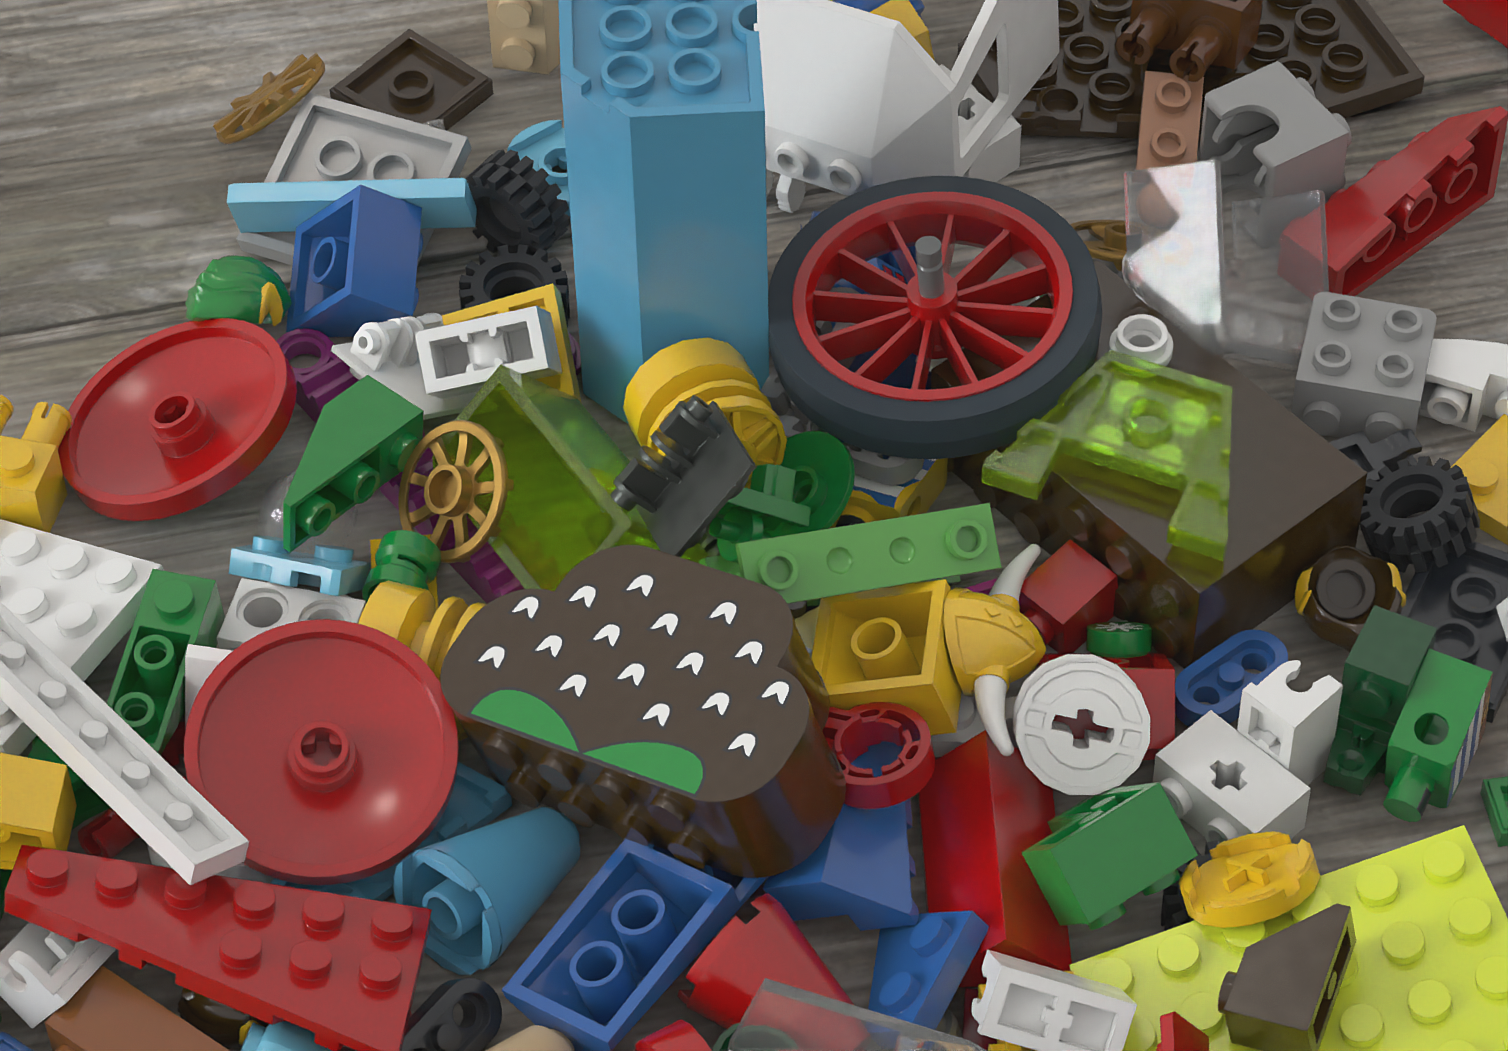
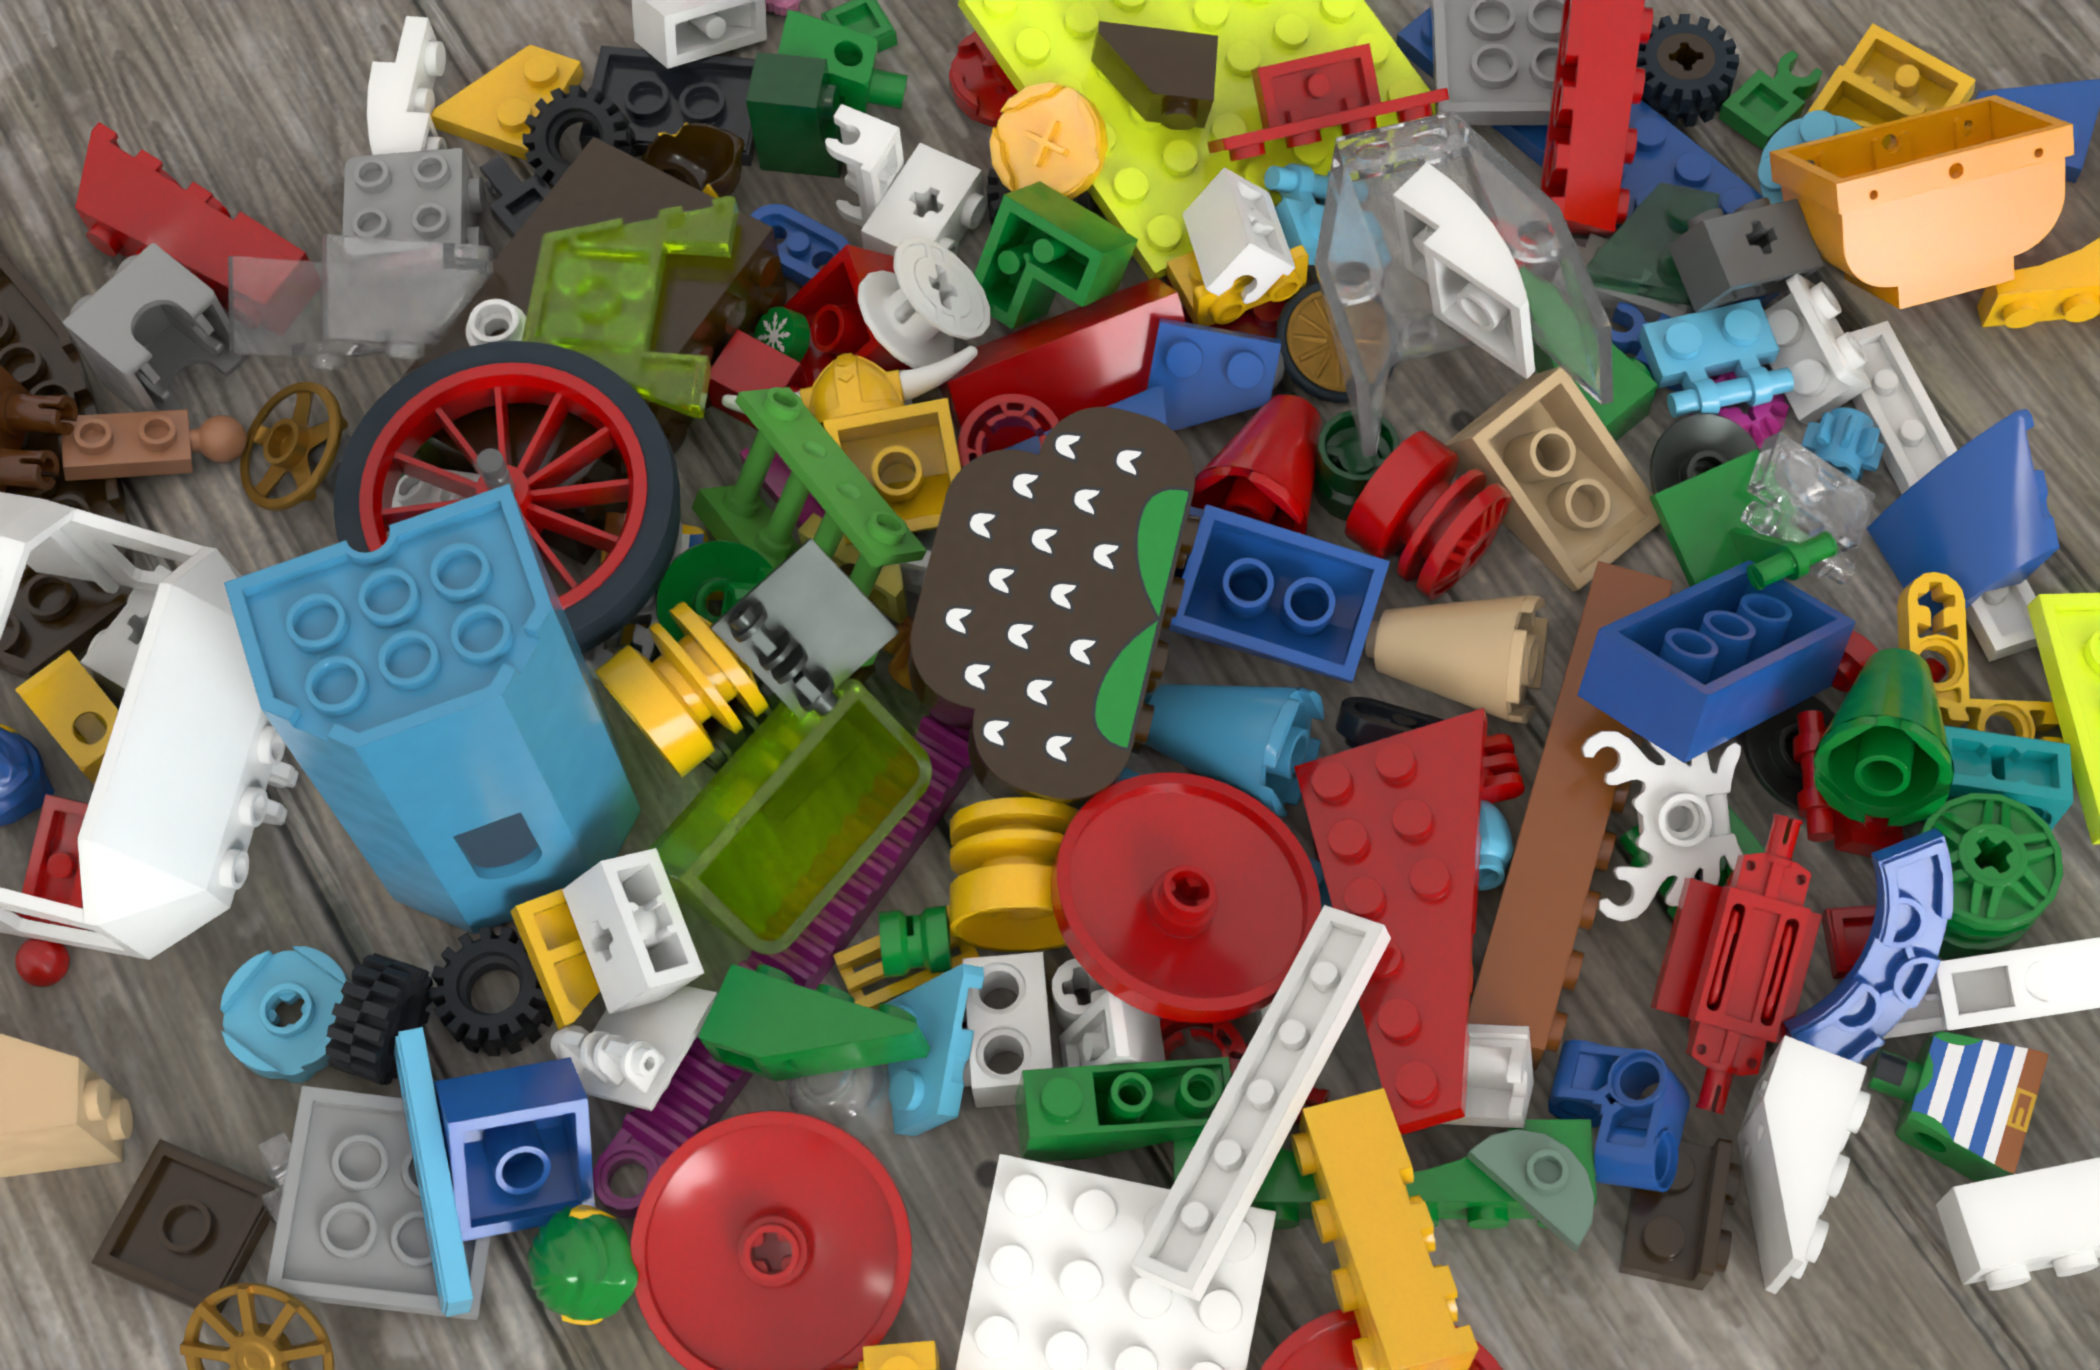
camera: 105 degrees left, 15 degrees up
pearl gold wheel [398,420,514,563] -> none

